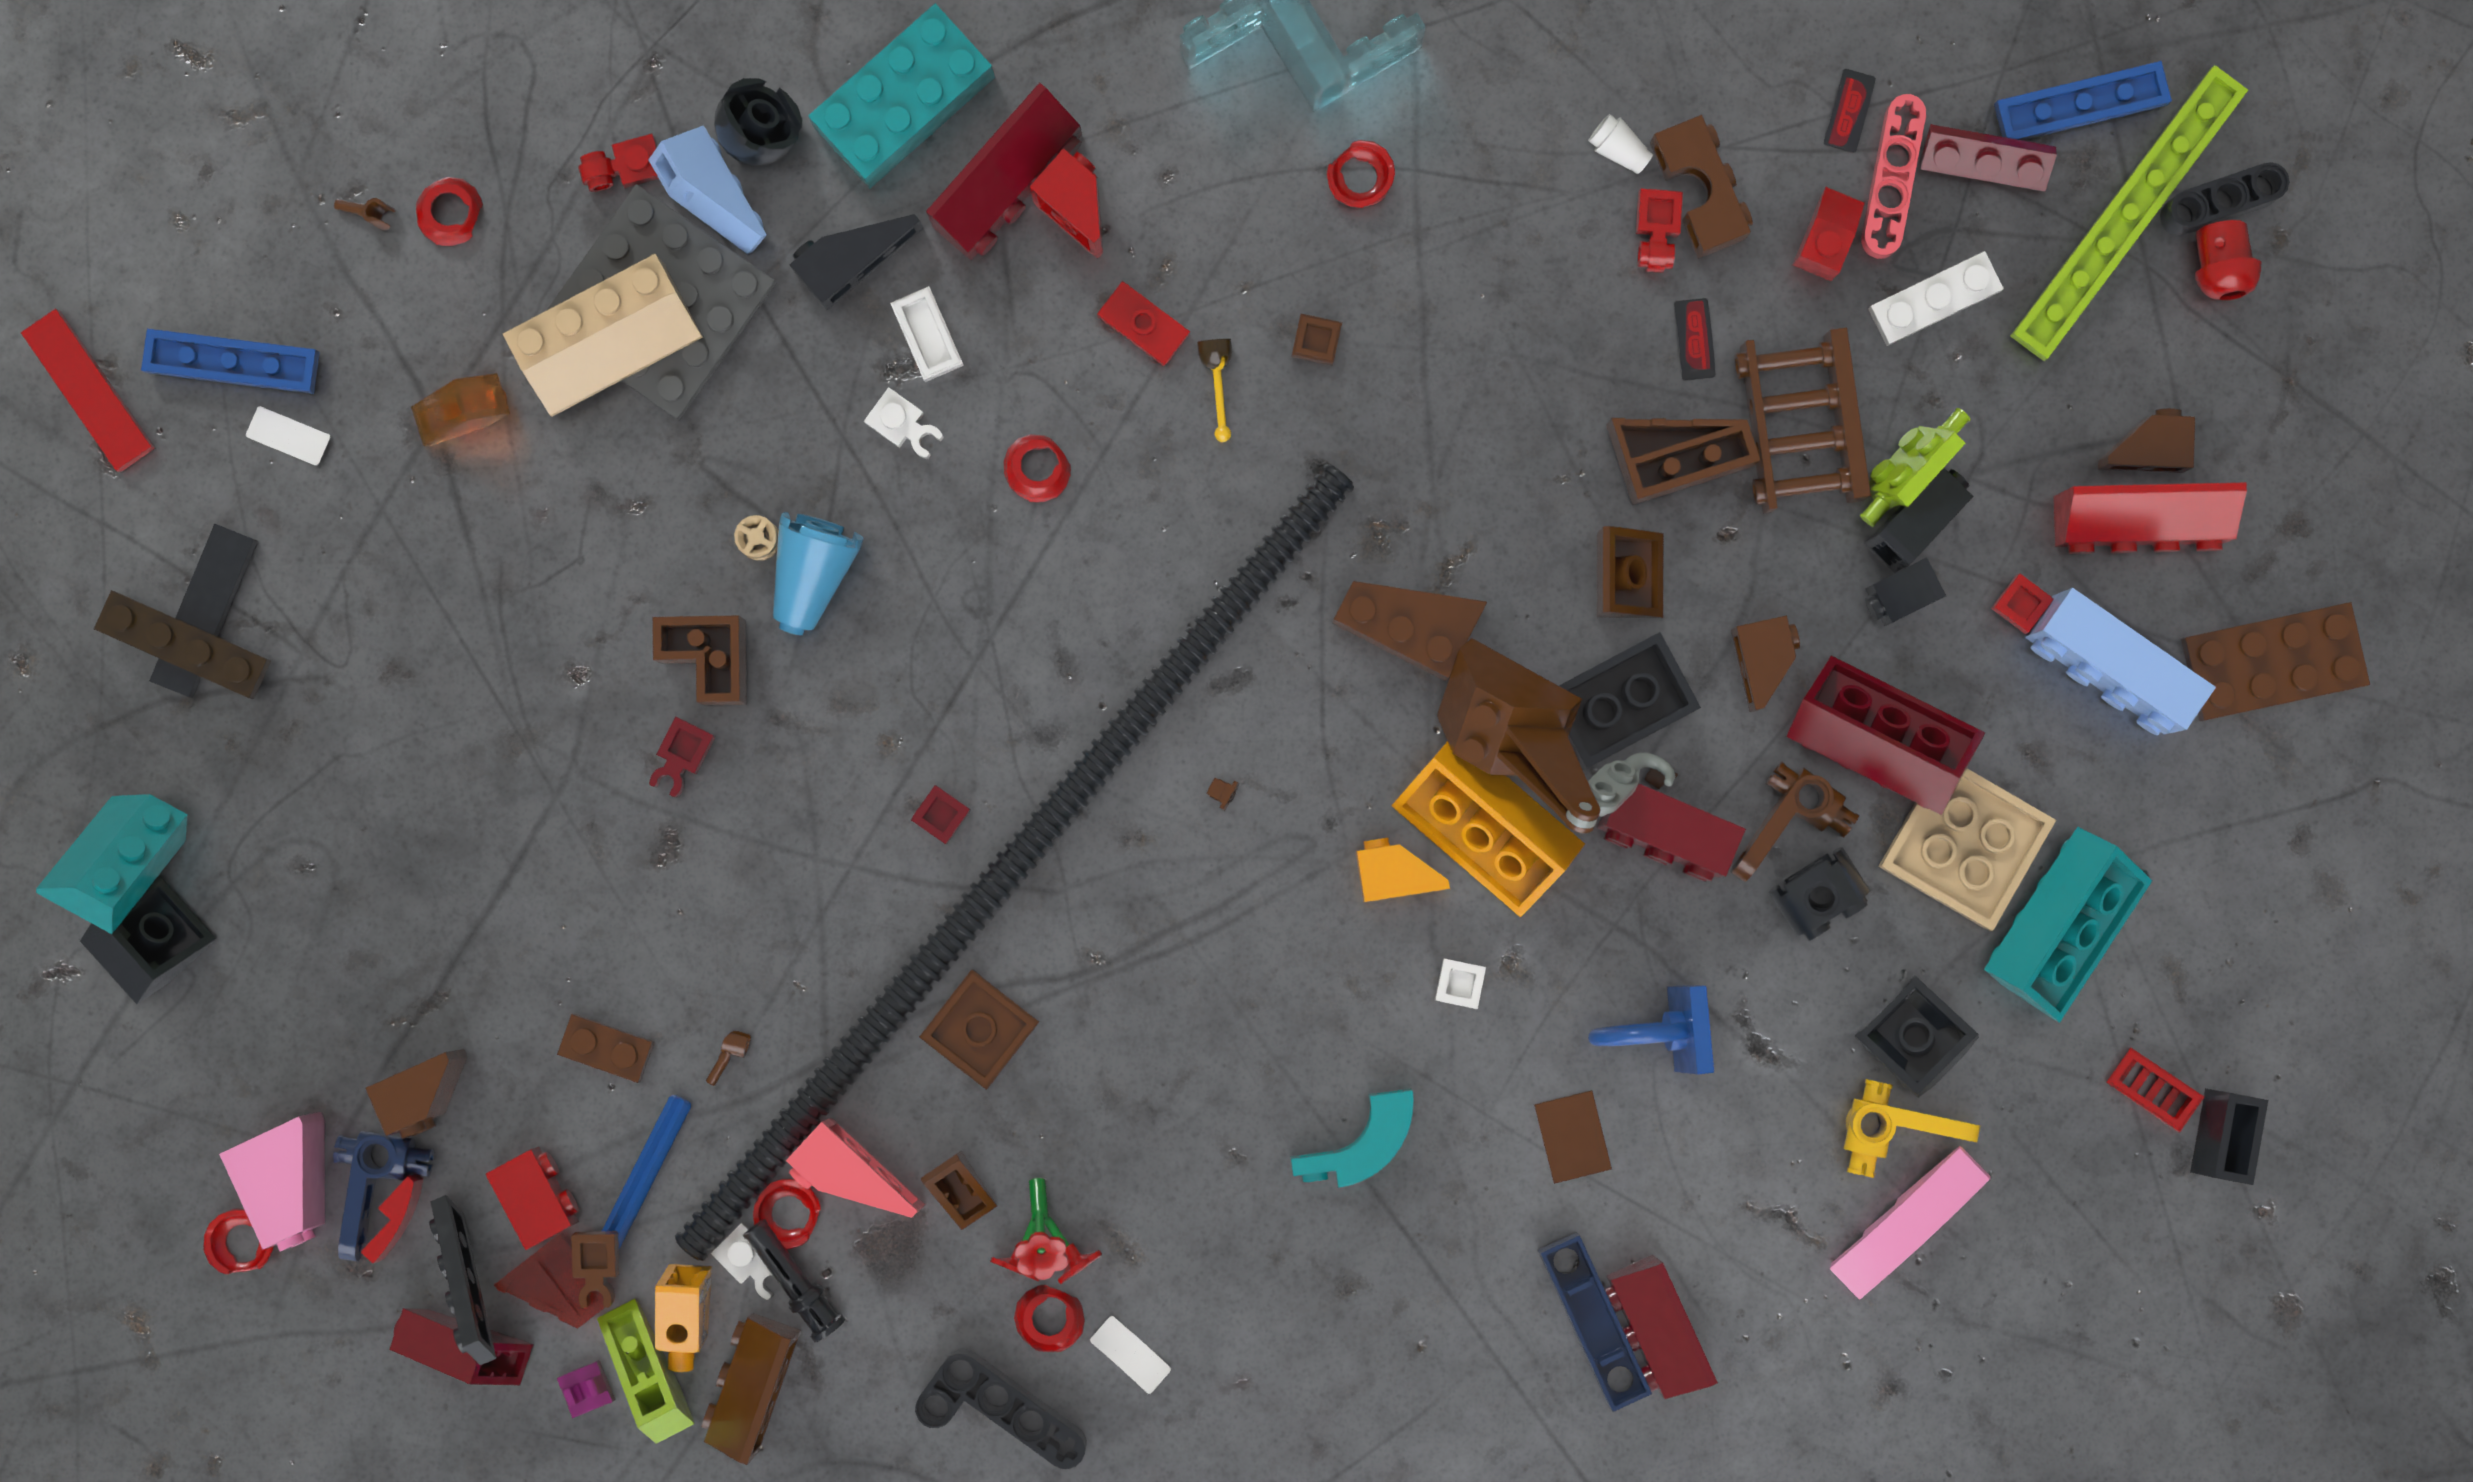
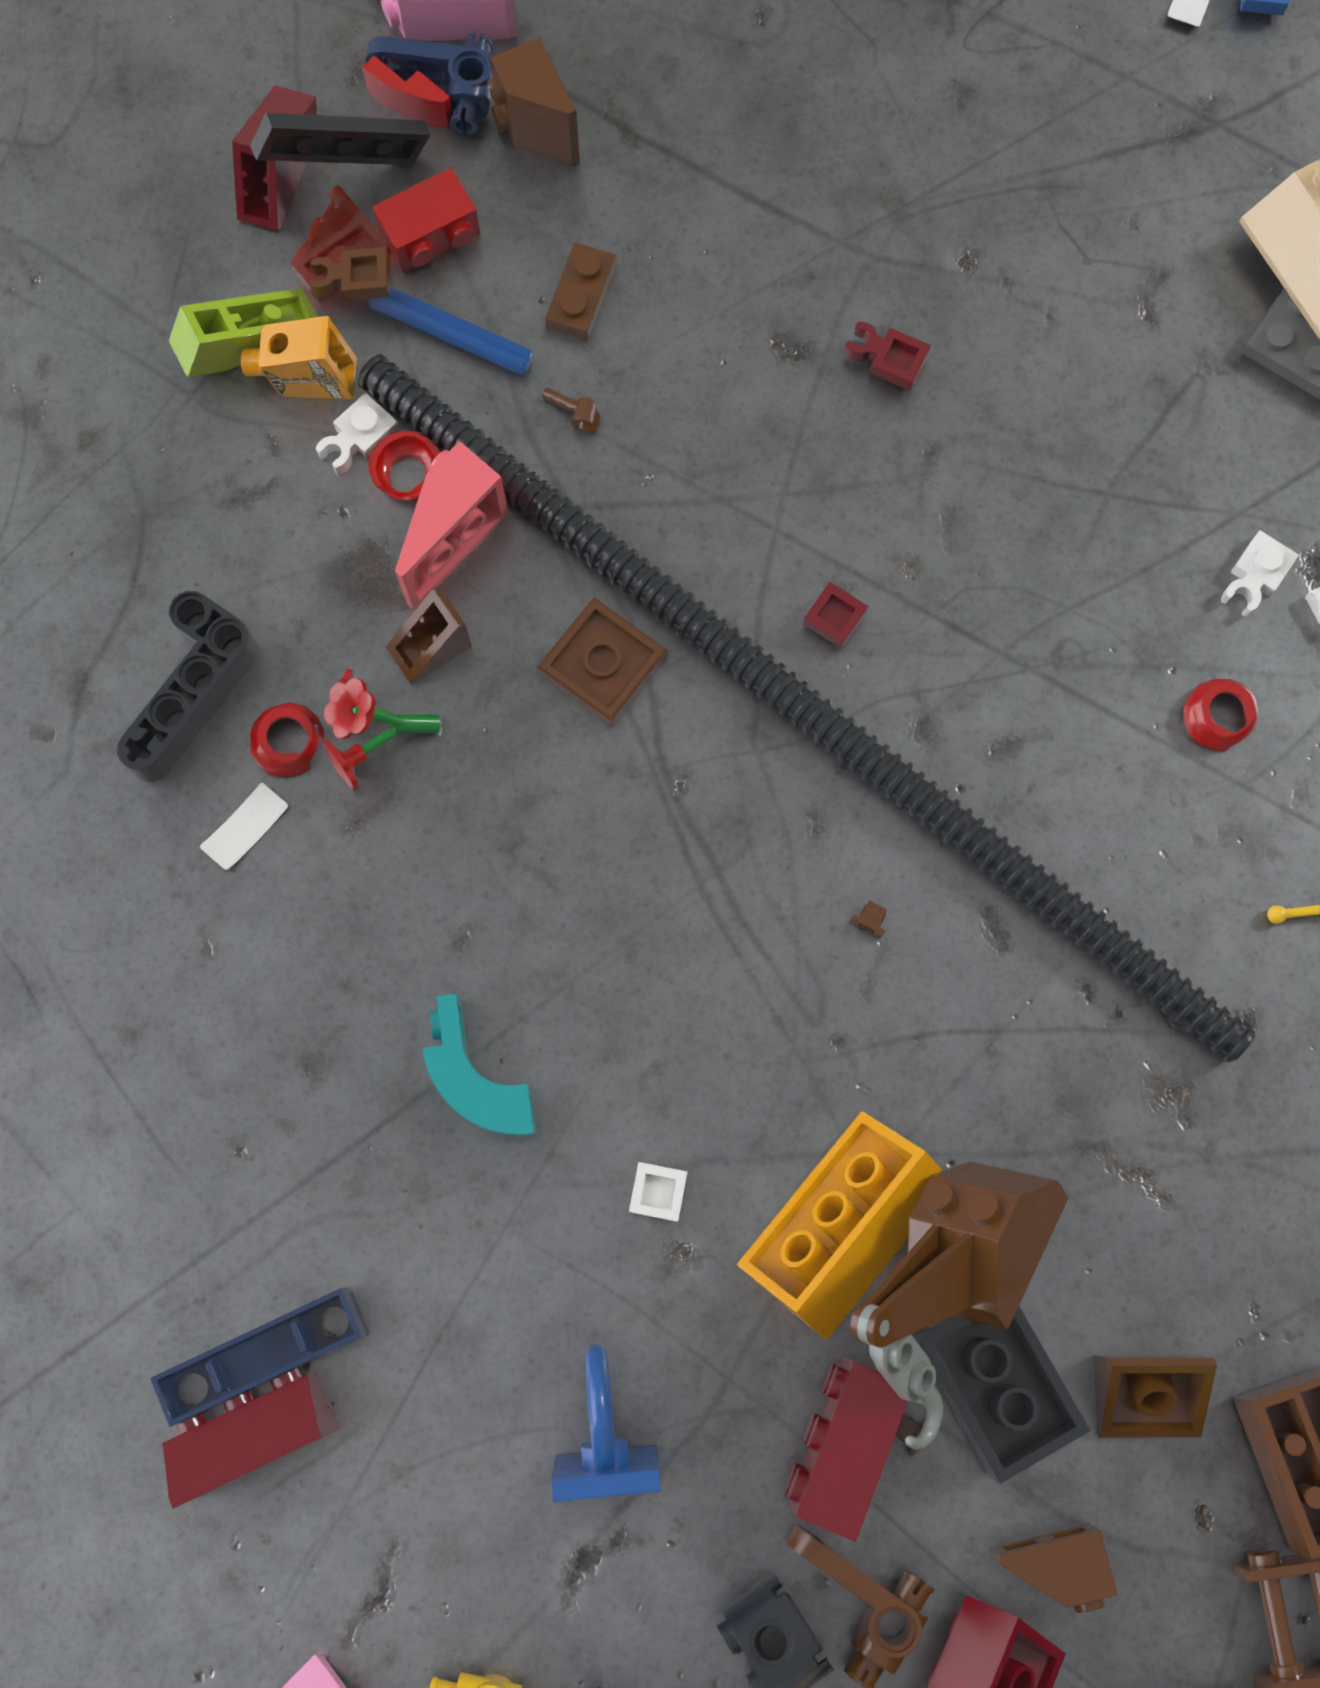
camera: 90 degrees right, 10 degrees down
clear orange slope [411,373,510,447] -> none
magenta tile [557,1360,615,1419] -> none
reddish brown brick [652,615,747,705] -> none
reddish brown slope [701,1313,801,1465] -> none
tan wheel [734,515,778,561] -> none
black pin [743,1219,846,1342] -> none
dark azure cone [773,512,864,635] -> none
reddish brown wedge [1332,581,1487,682] -> none
light orange slope [1356,838,1450,902] -> none
reddish brown sticker [1534,1090,1612,1184] -> none

